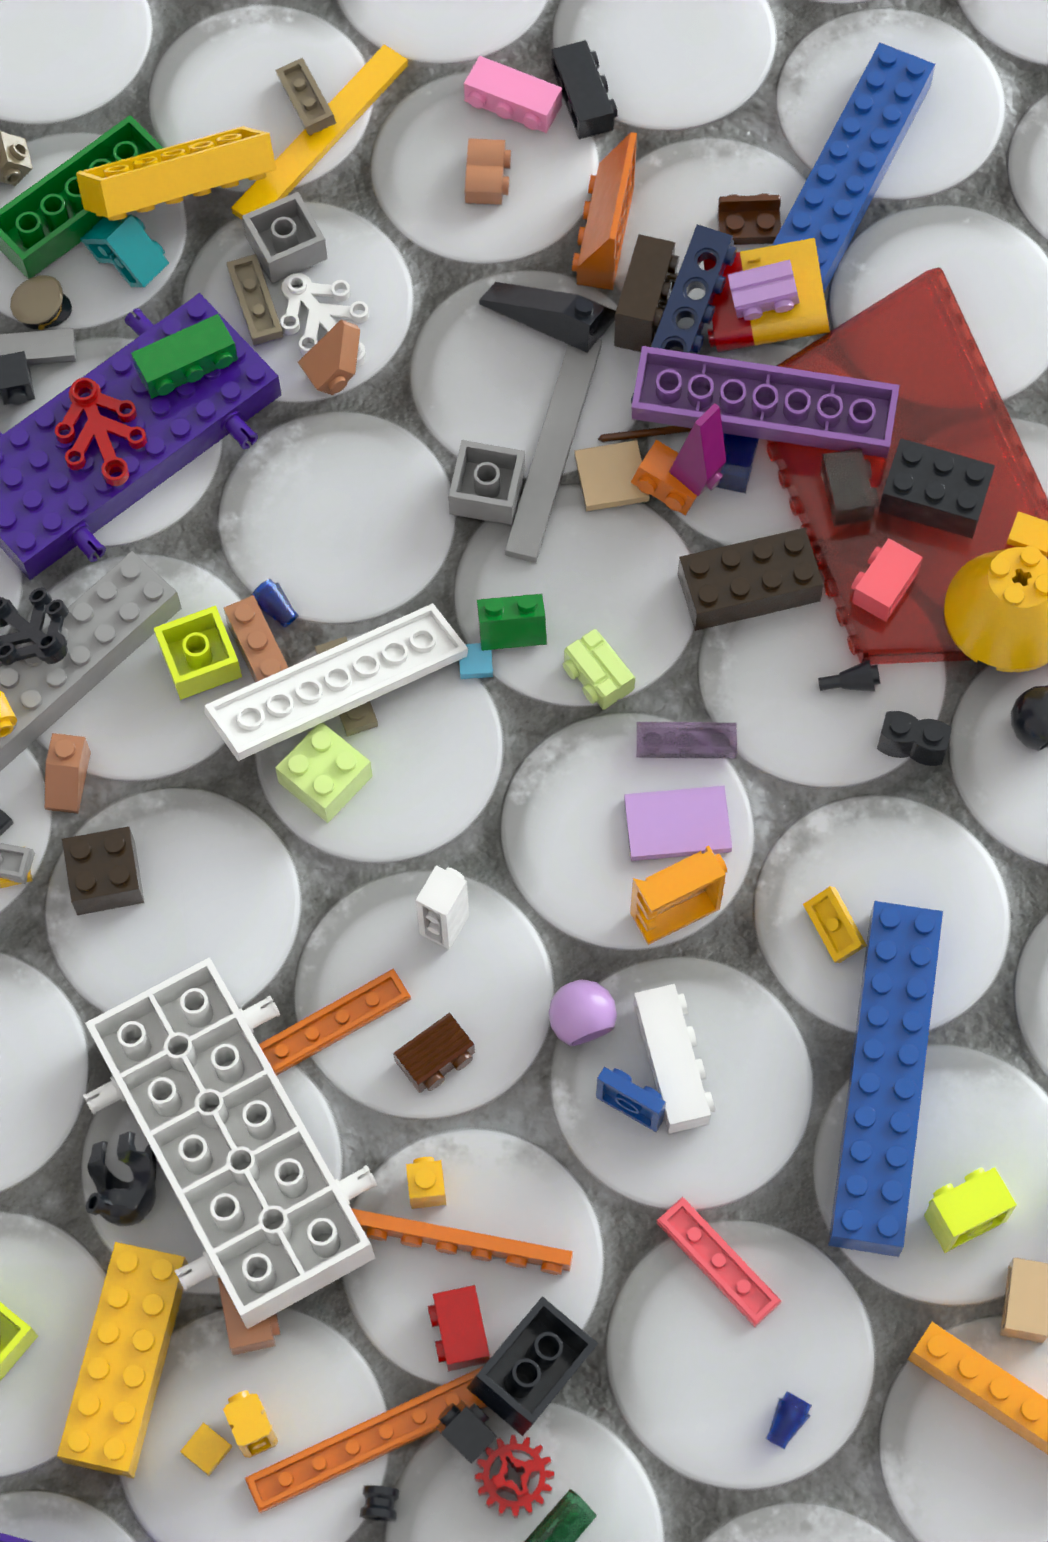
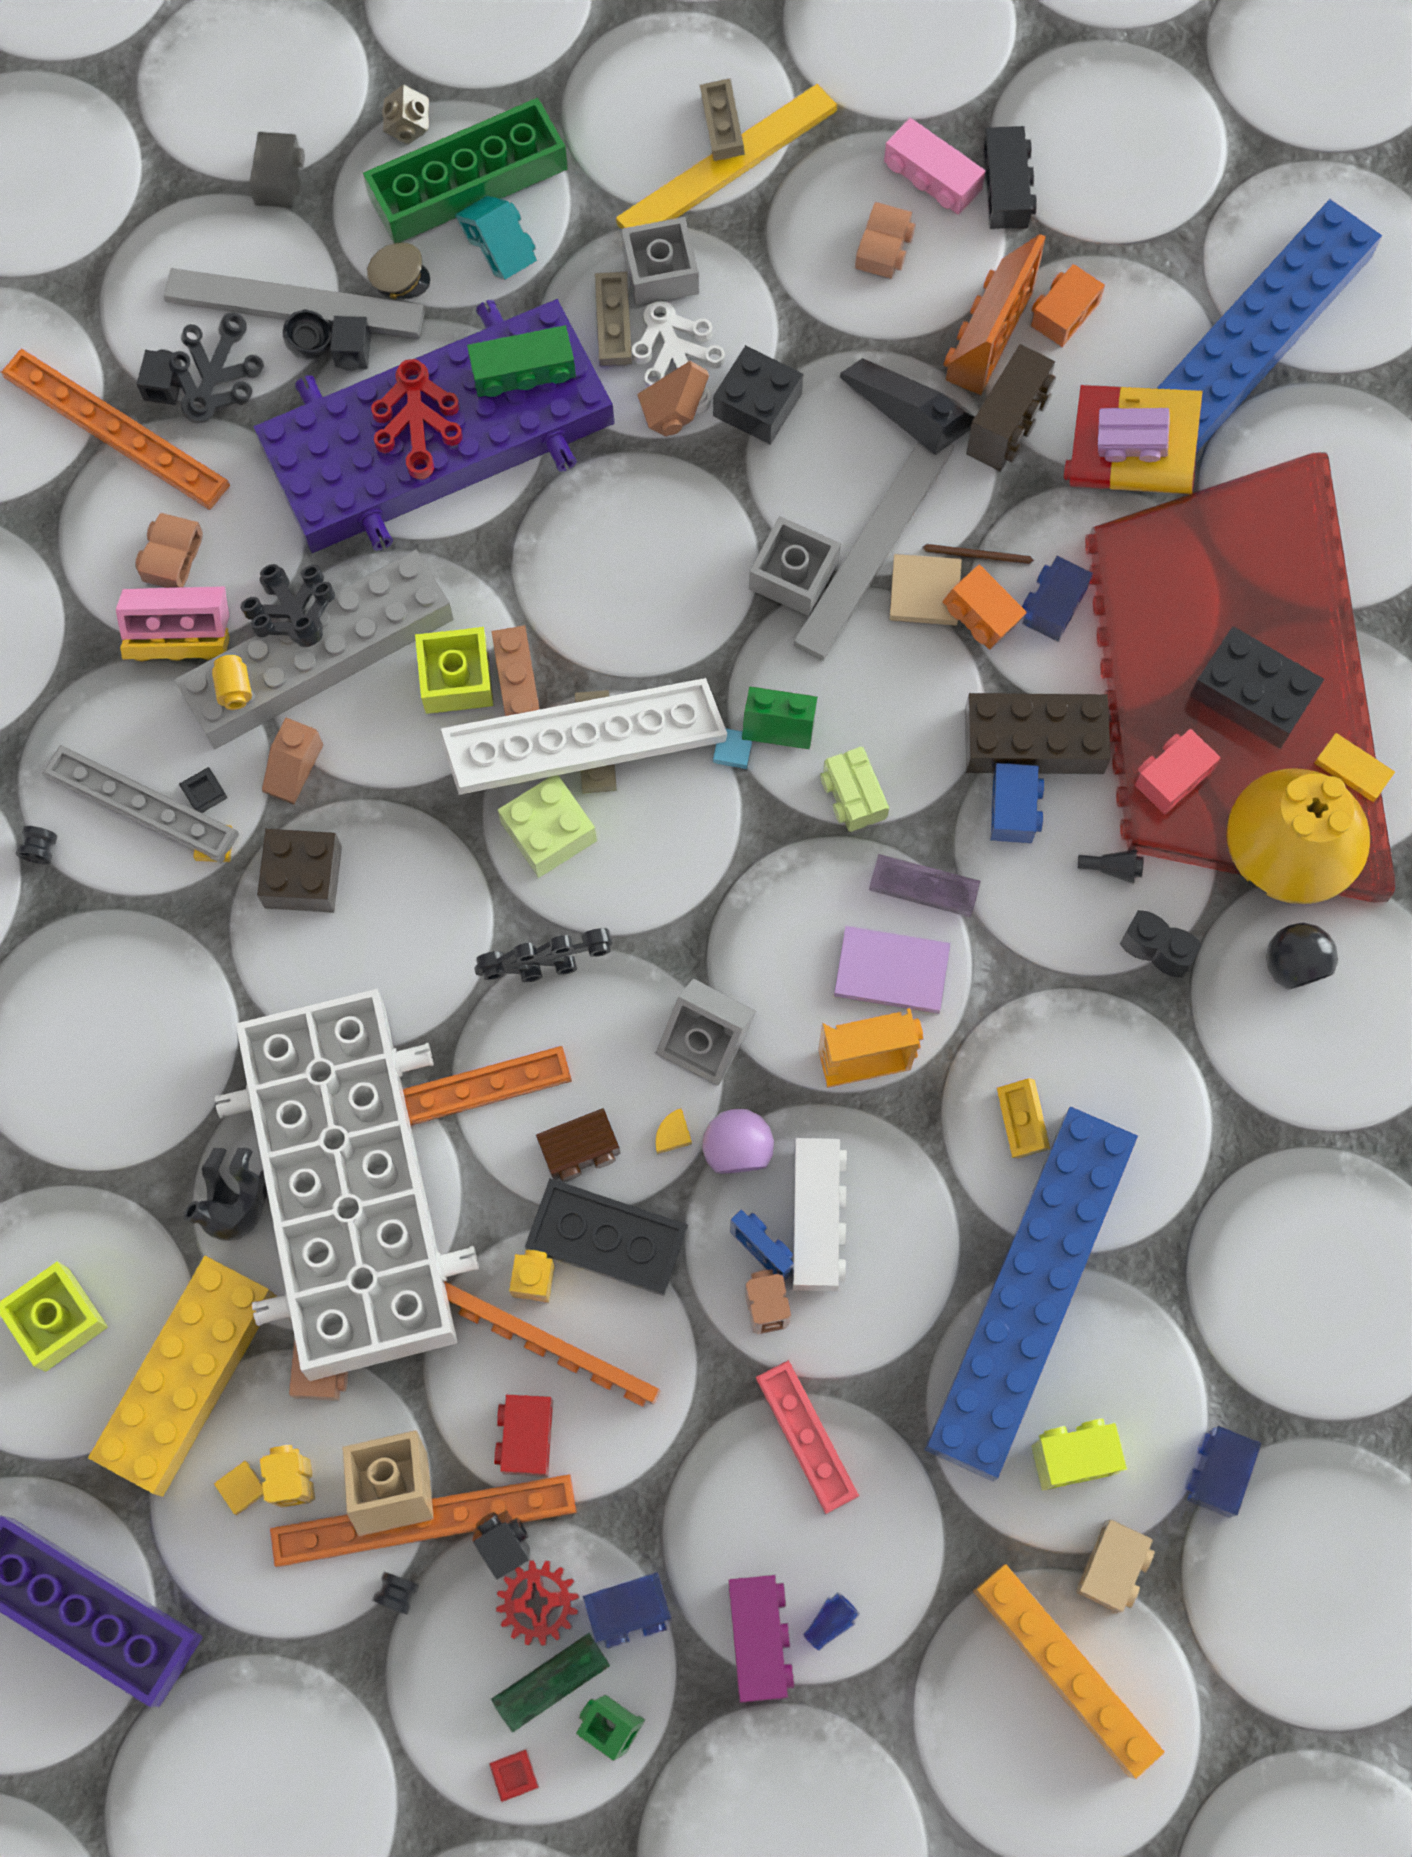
camera: 15 degrees right, 5 degrees up
yellow brick [76,126,277,221] -> none
clear blue cone [251,579,298,628] -> none
white brick [416,865,469,950] -> none
black brick [467,1296,598,1436] -> none
dark blue brick [631,224,737,403] -> none
medium lavender brick [631,346,900,458] -> none
magenta slope [669,403,726,497] -> none
reddish brown bracket [717,193,781,245] -> none
clear smoke brick [820,448,879,526] -> none
none -> tan brick [343,1430,434,1536]
none -> black plant [474,928,613,982]
none -> black plate [525,1178,688,1296]
none -> clear blue brick [583,1572,673,1649]
none -> light grey slope [655,979,756,1086]
none -> yellow tile [655,1108,692,1154]
none -> black brick [713,345,803,445]
none -> magenta brick [728,1575,794,1702]
none -> nougat brick [745,1269,791,1335]
none -> blue brick [990,763,1044,843]
none -> orange brick [1031,264,1105,347]

